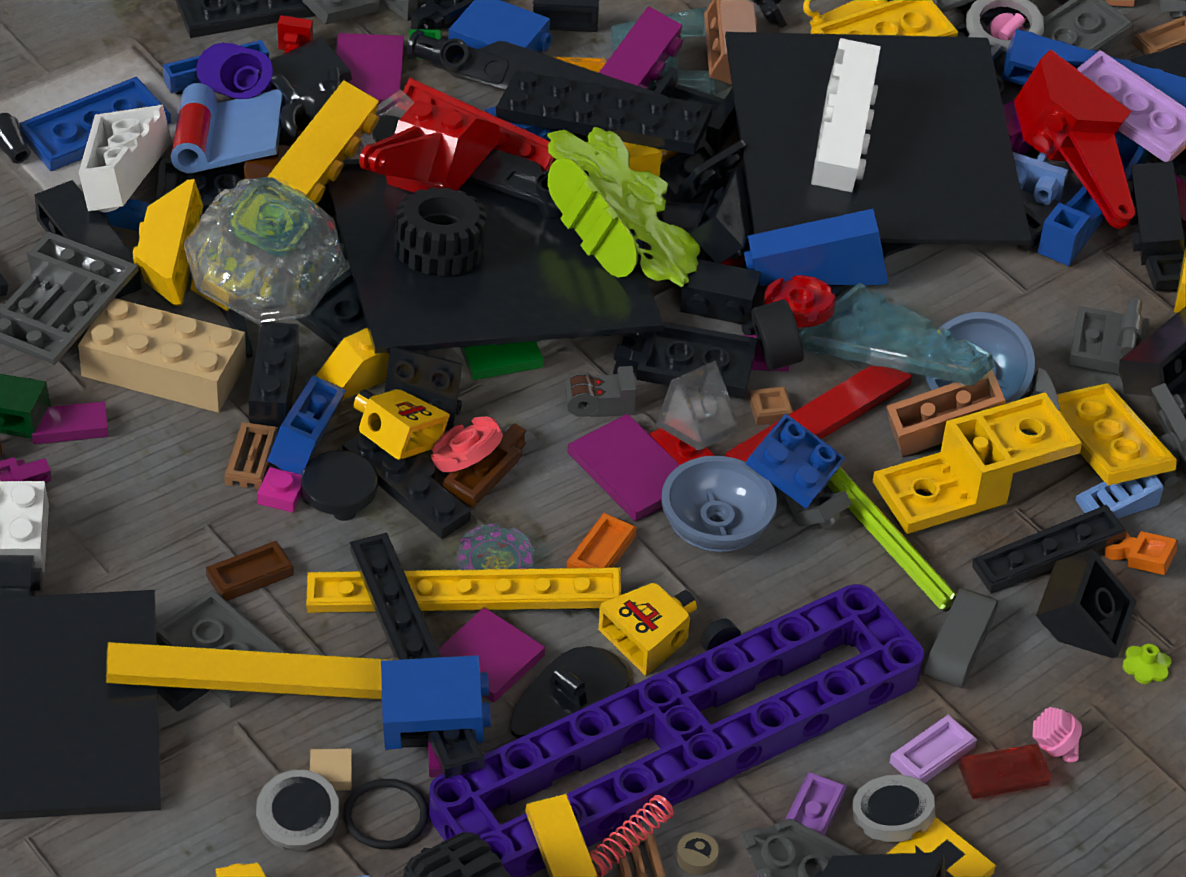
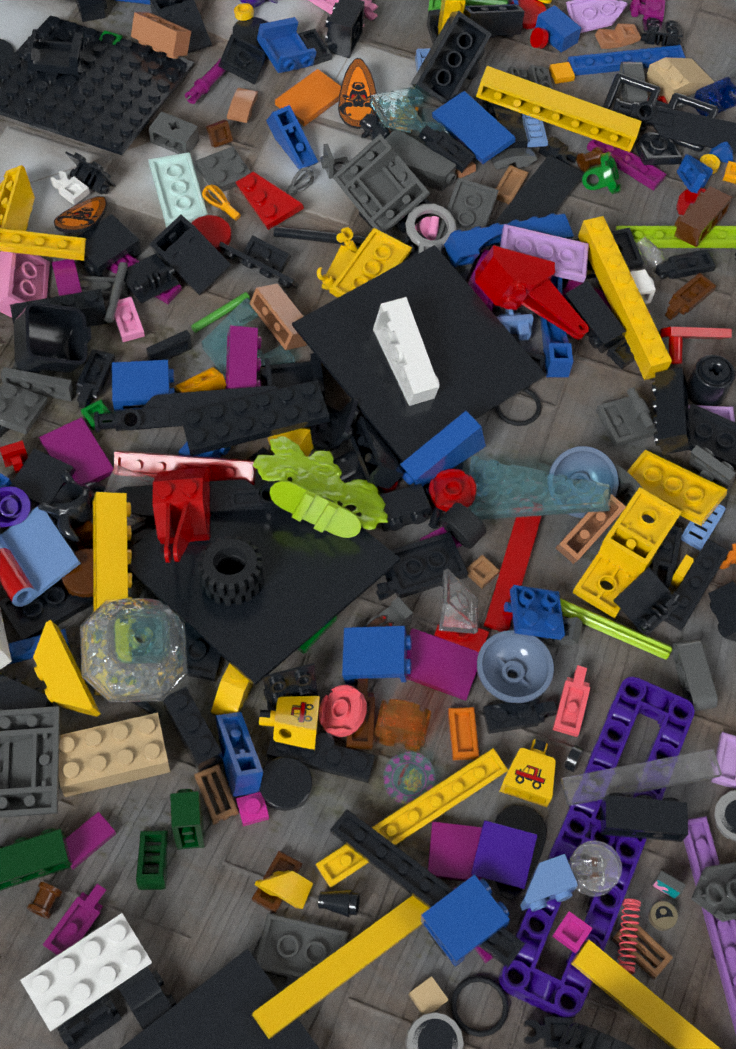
camera: 35 degrees left, 15 degrees up
none -> dark green slope [136,830,168,890]
none -> dark green brick [170,789,205,850]
none -> bright green bar [191,292,250,333]
none -> yellow slope [254,870,313,909]
none -> black cone [318,889,360,918]
none -> blue panel [342,626,412,685]
none -> clear orange brick [374,699,432,752]
none -> dark purple tile [471,820,537,889]
none -> black hinge [482,699,557,734]
none -> black piece [495,388,541,426]
none -> medium blue slope [520,854,578,912]
none -> coral hinge [552,665,591,737]
none -> dark pink plate [552,911,593,954]
none -> clear tile [560,749,722,806]
none -> clear head [568,841,622,897]
none -> black brick [601,793,688,842]
none -> black hinge [613,567,681,636]
none -> black hinge [650,526,683,589]
none -> dark grey tile [651,871,686,900]
none -> yellow tile [671,555,694,587]

